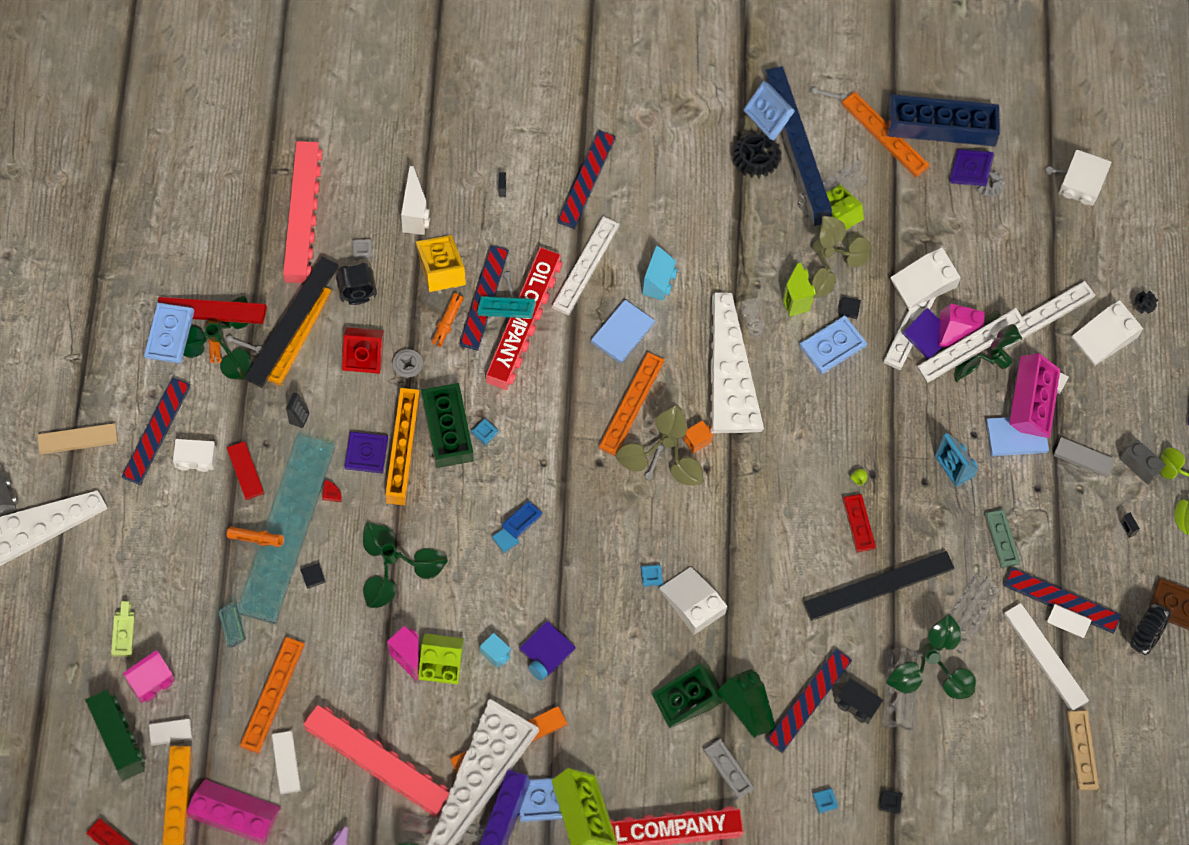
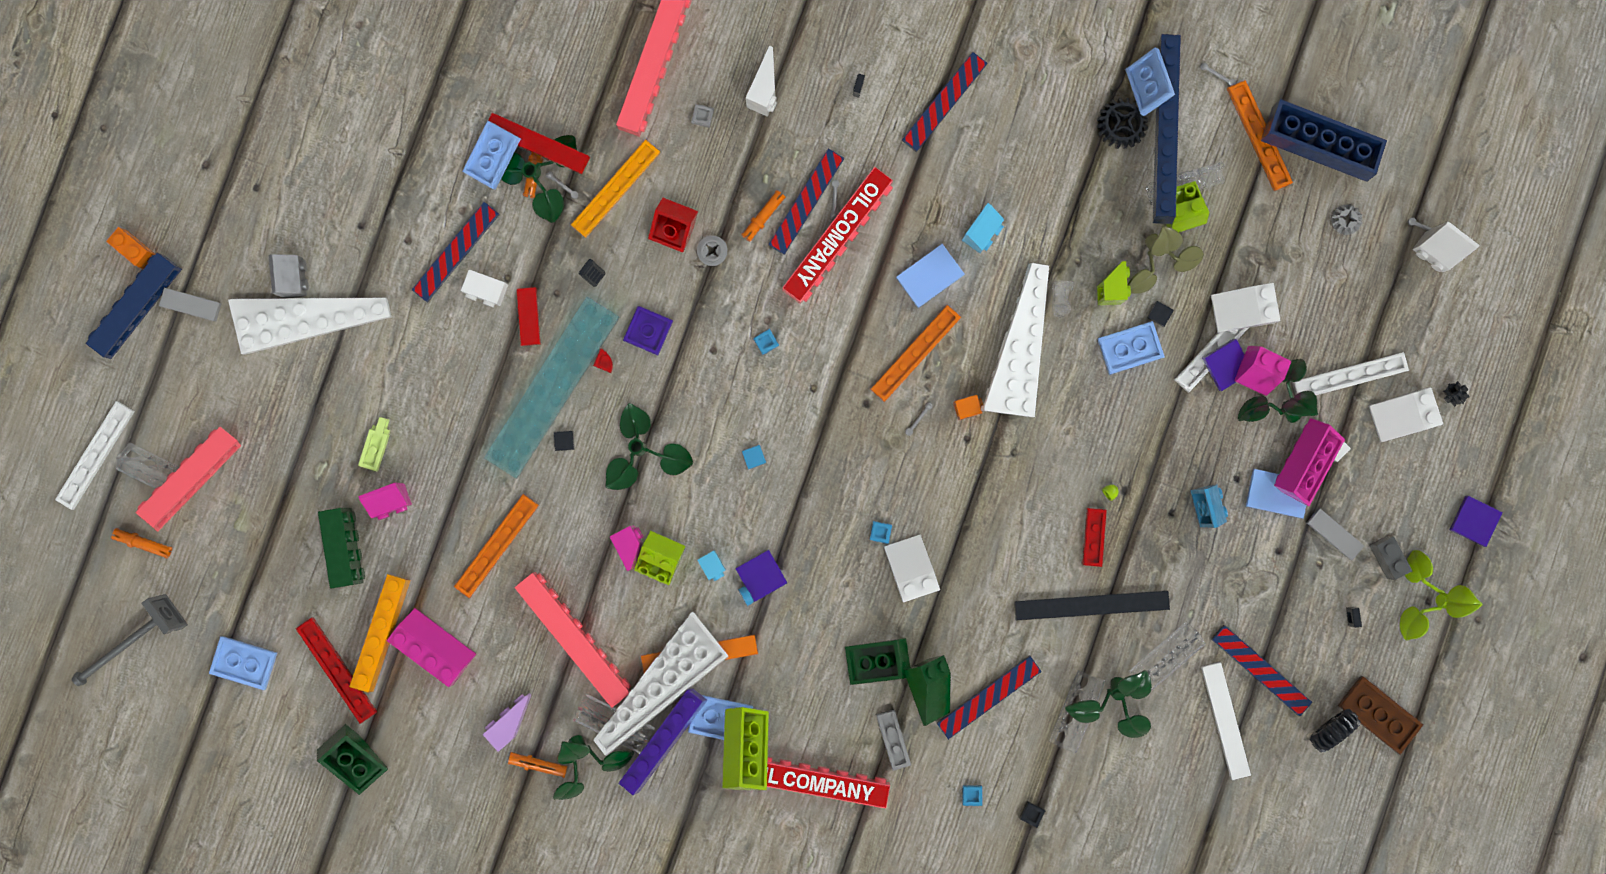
camera: 20 degrees right, 20 degrees up
tan tile [38,423,118,455] -> none
white tile [149,719,192,746] -> none
clear light blue tile [219,603,246,648] -> none
orange pin [227,526,284,547] -> none
black tile [245,256,338,388] -> none
white tile [272,731,301,794] -> none
black brick [336,263,377,305] -> none
light orange brick [386,388,420,506] -> none
yellow slope [416,235,466,292] -> none
dark green brick [421,383,474,468] -> none
teal tile [477,296,536,319] -> none
blue tile [502,501,543,539] -> none
white tile [552,216,620,316] -> none
olive plant [616,404,704,485] -> none
black brick [835,678,883,724] -> none
white tile [918,308,1026,383] -> none
dark purple tile [950,149,994,186] -> none
sand green tile [985,509,1021,568] -> none
white tile [1047,604,1092,638] -> none
tan tile [1067,710,1099,791] -> none

